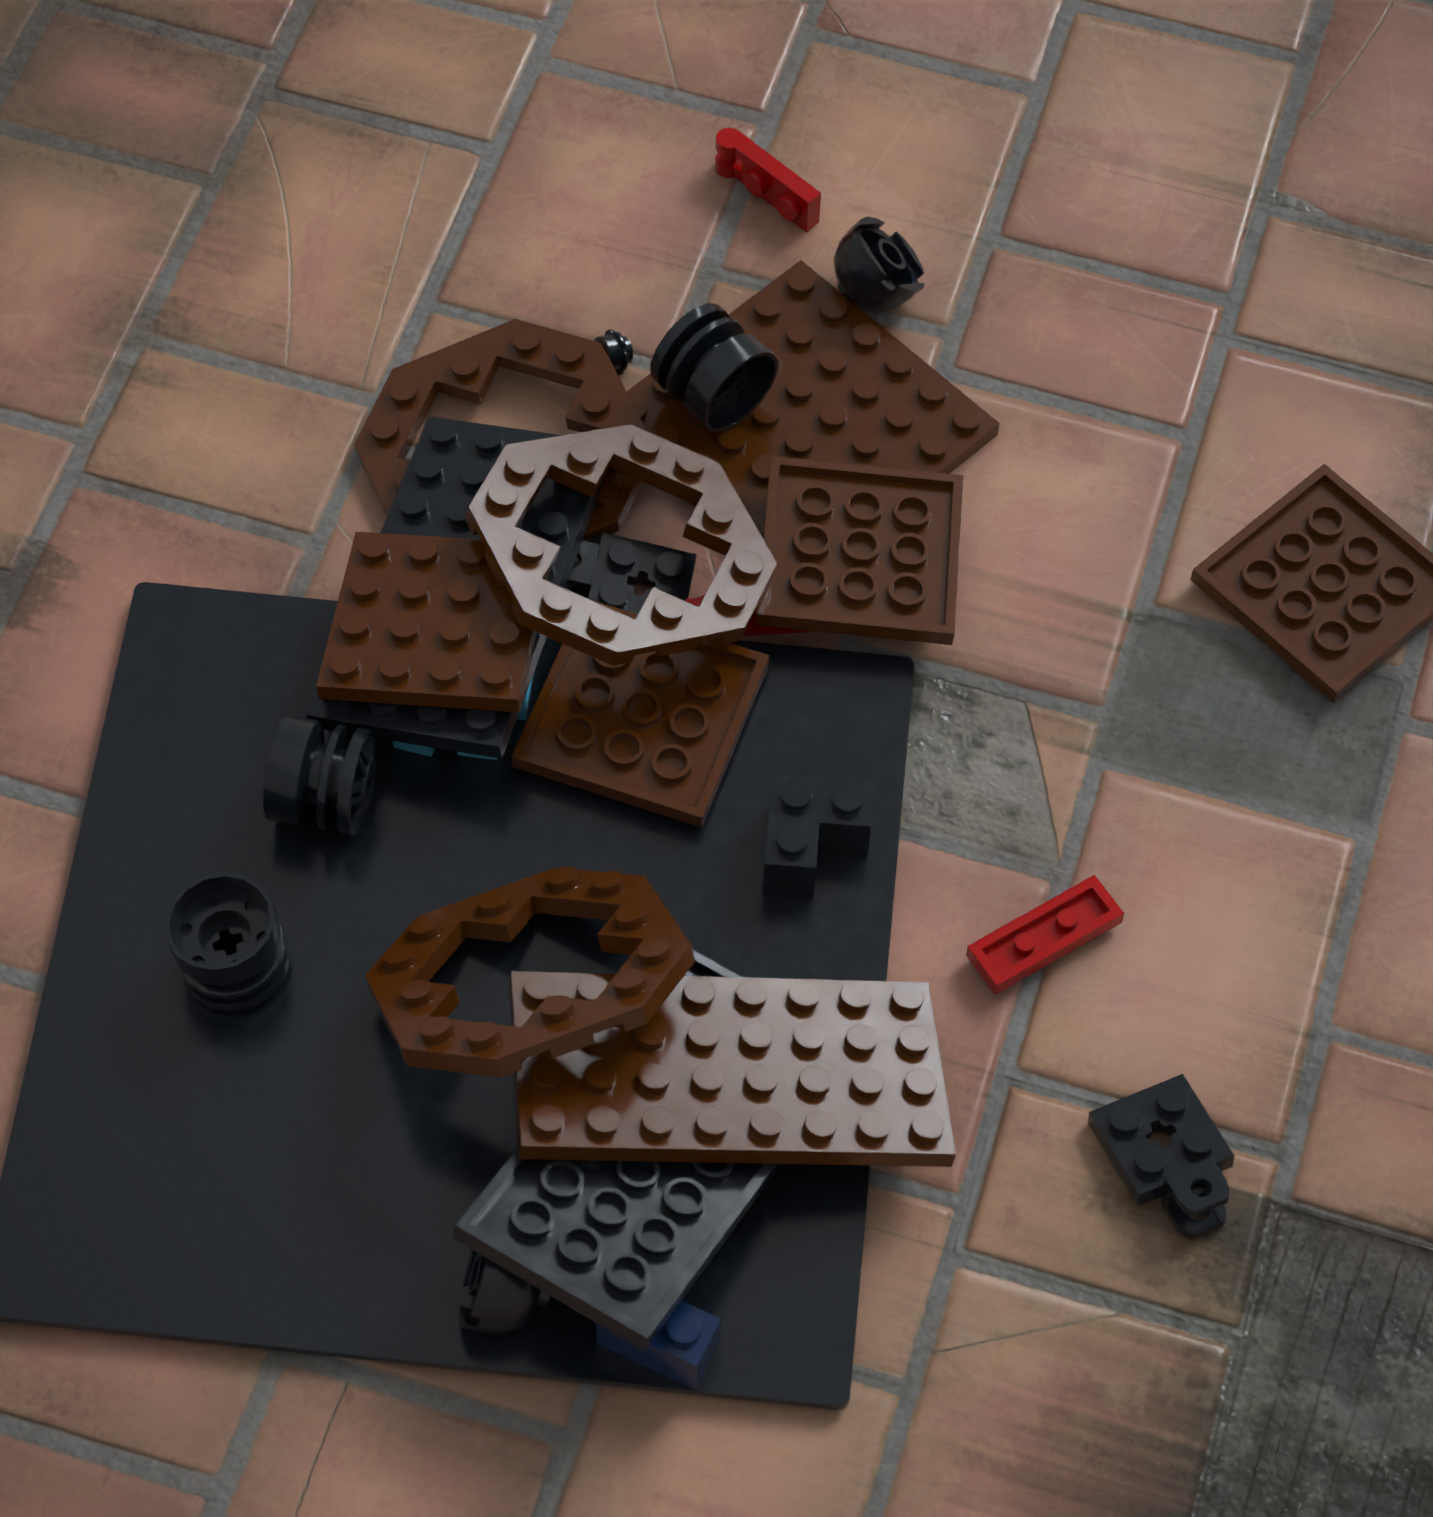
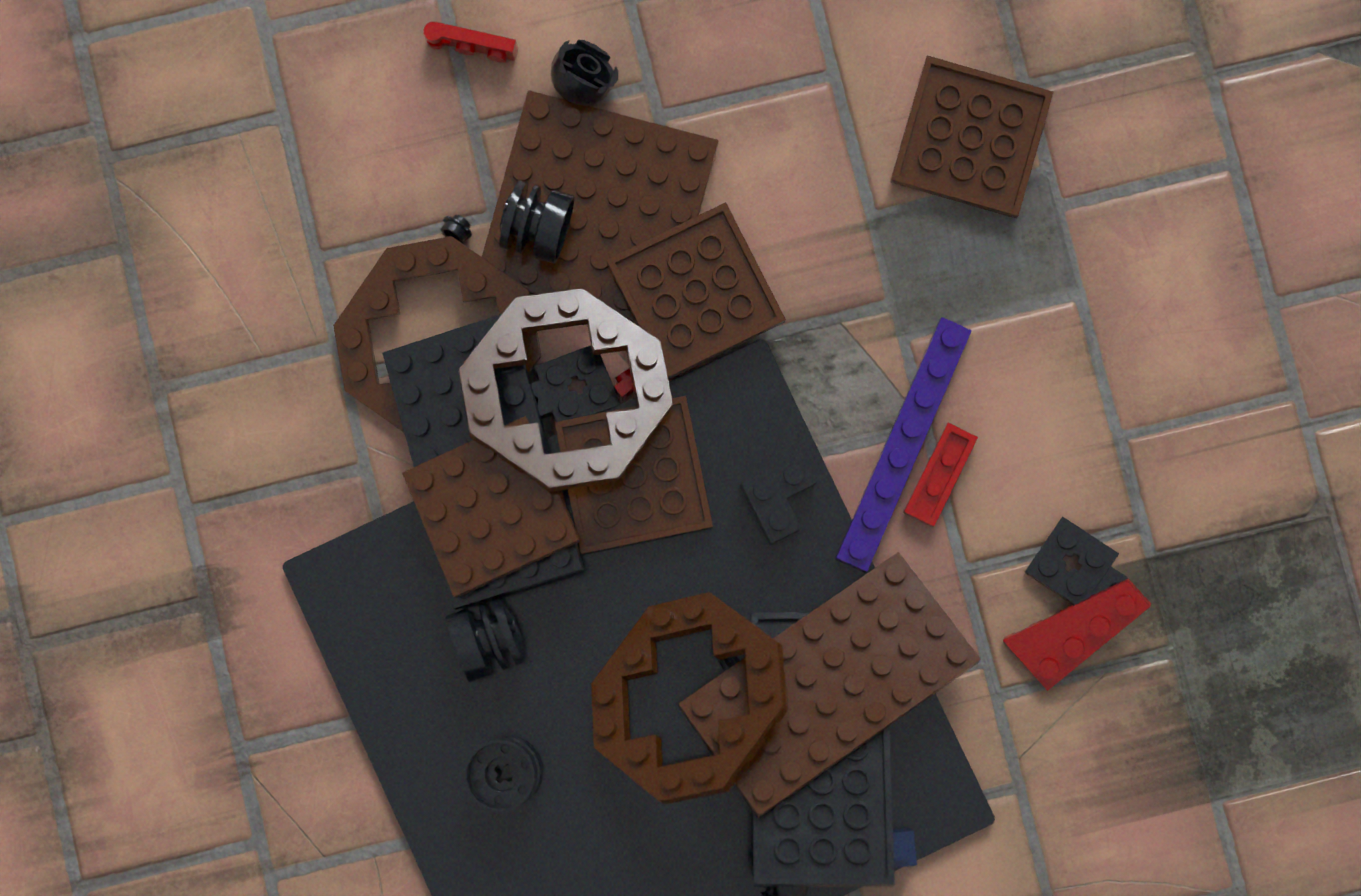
camera: 30 degrees left, 25 degrees up
none -> dark purple plate [835,317,972,573]
none -> red wing [1003,578,1151,691]

